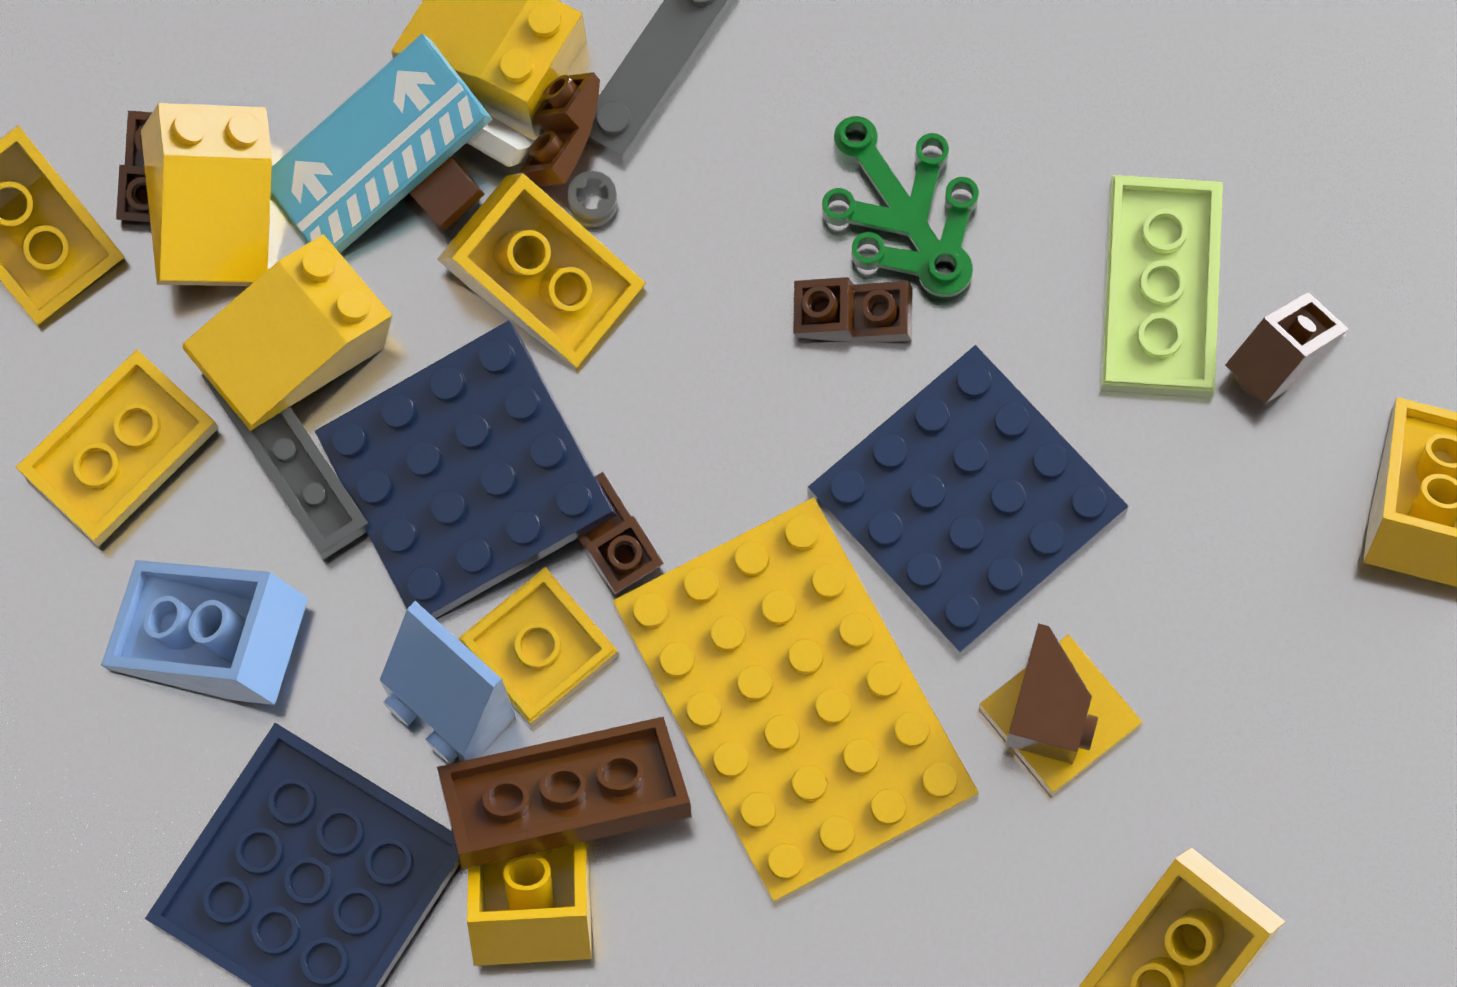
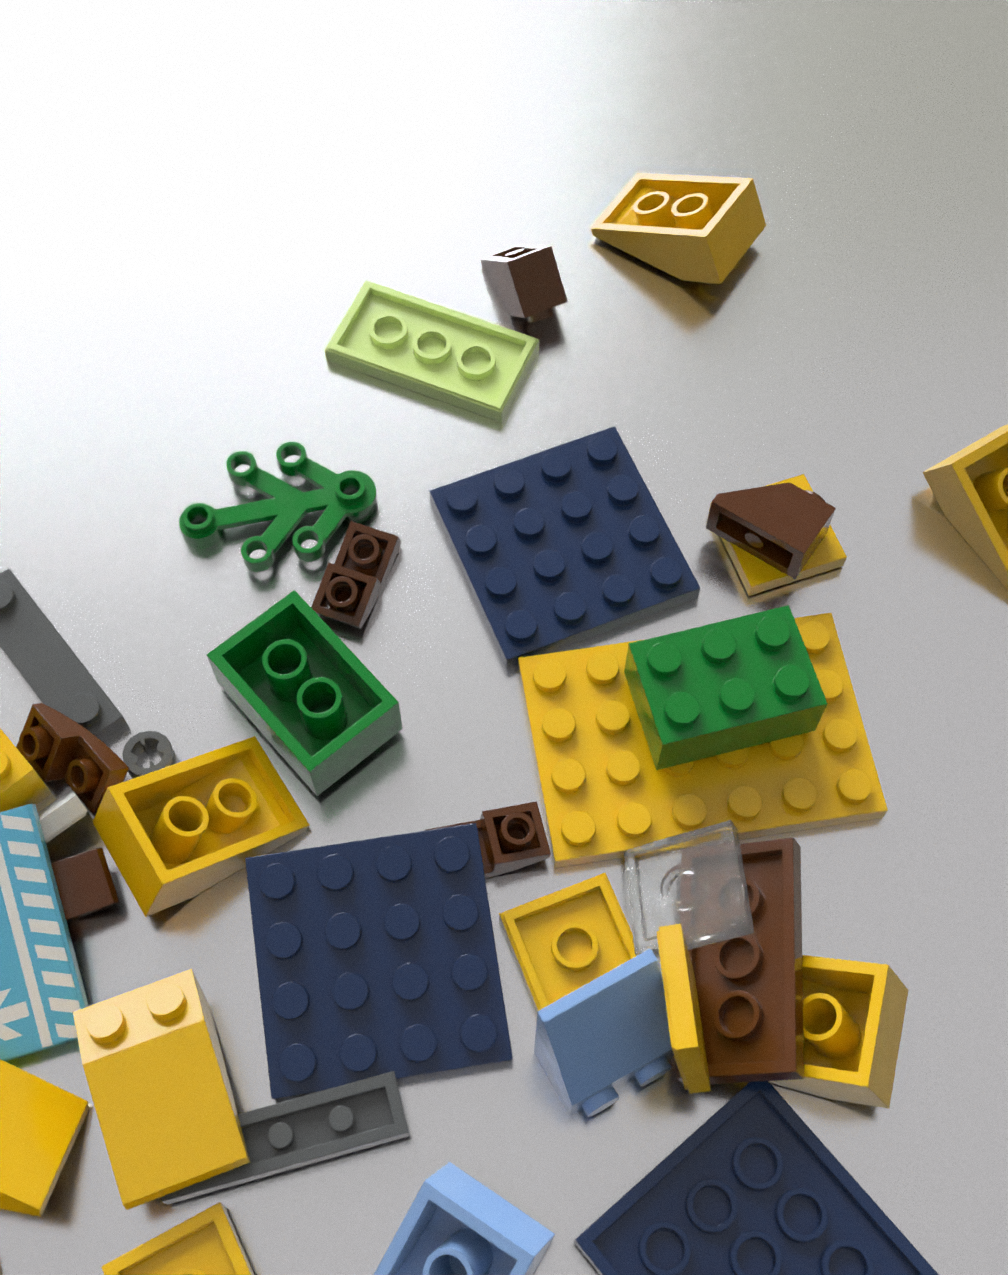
camera: 75 degrees left, 10 degrees down
none -> green brick [206,590,403,796]
none -> green brick [624,605,828,770]
none -> clear tile [624,820,754,958]
none -> yellow tile [657,924,711,1094]

